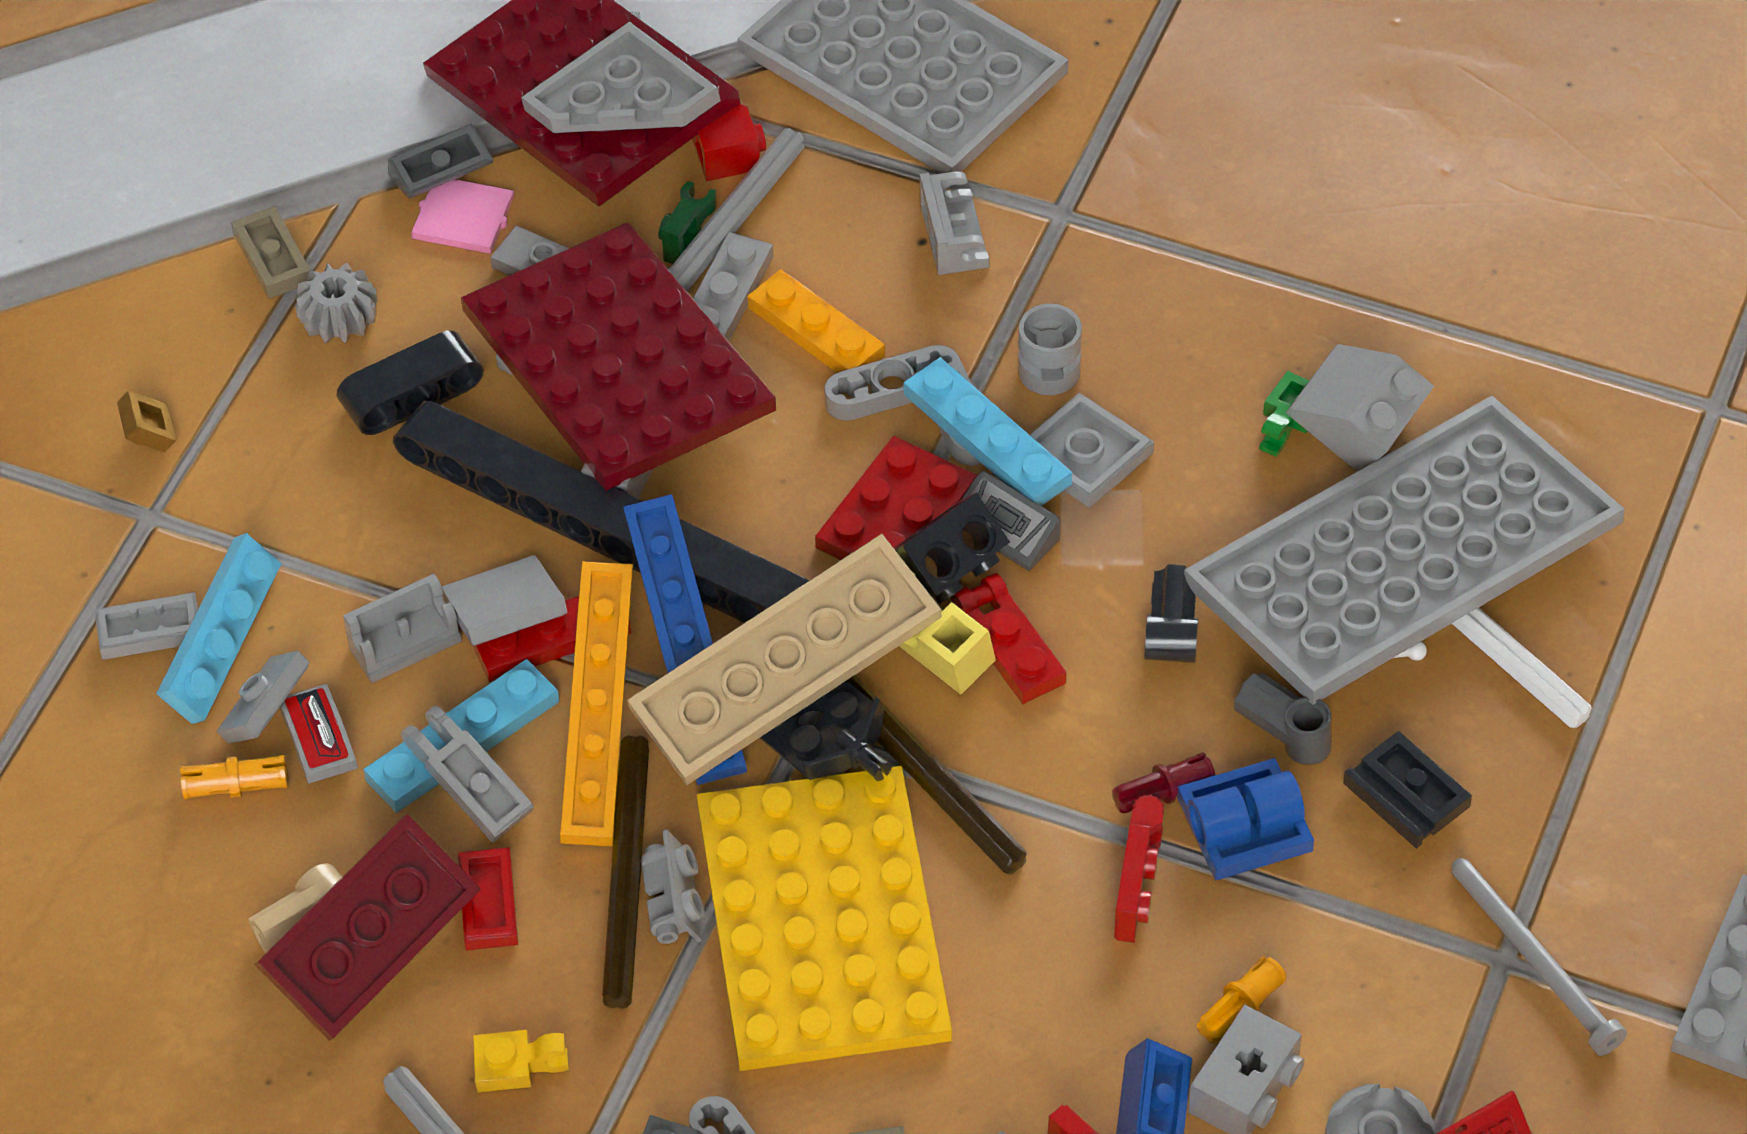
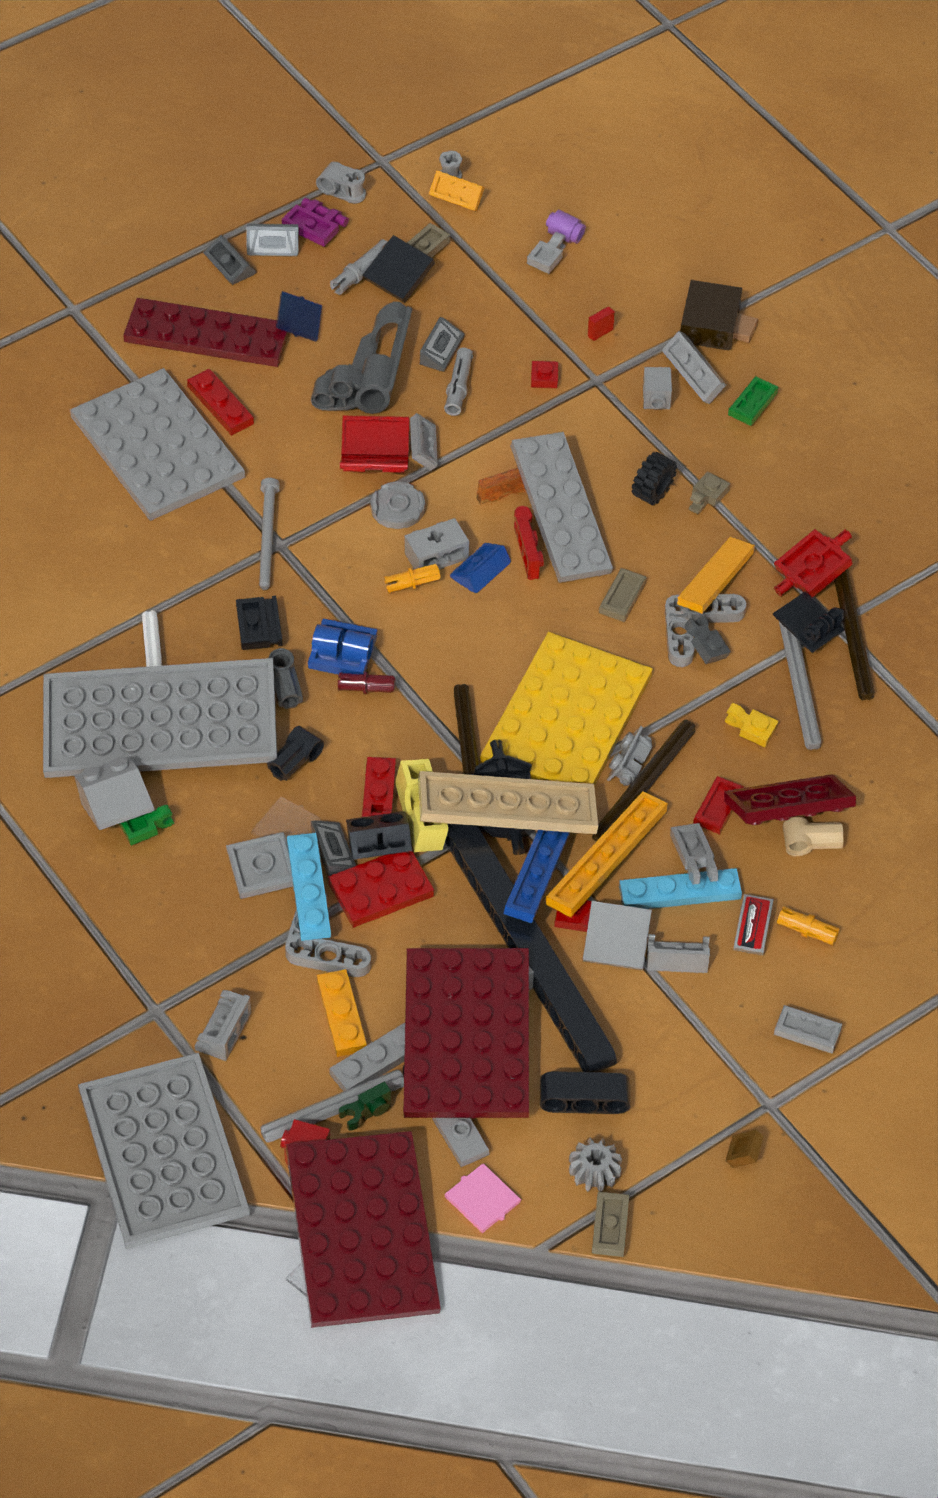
camera: 150 degrees left, 0 degrees up
medium azure plate [156,533,282,724] -> none
light grey plate [216,651,310,743] -> none
dark grey slope [388,123,493,199] -> none
light grey plate [521,22,721,133] -> none
light grey wheel [1018,304,1082,395] -> none
red hinge [1114,794,1164,943] -> none

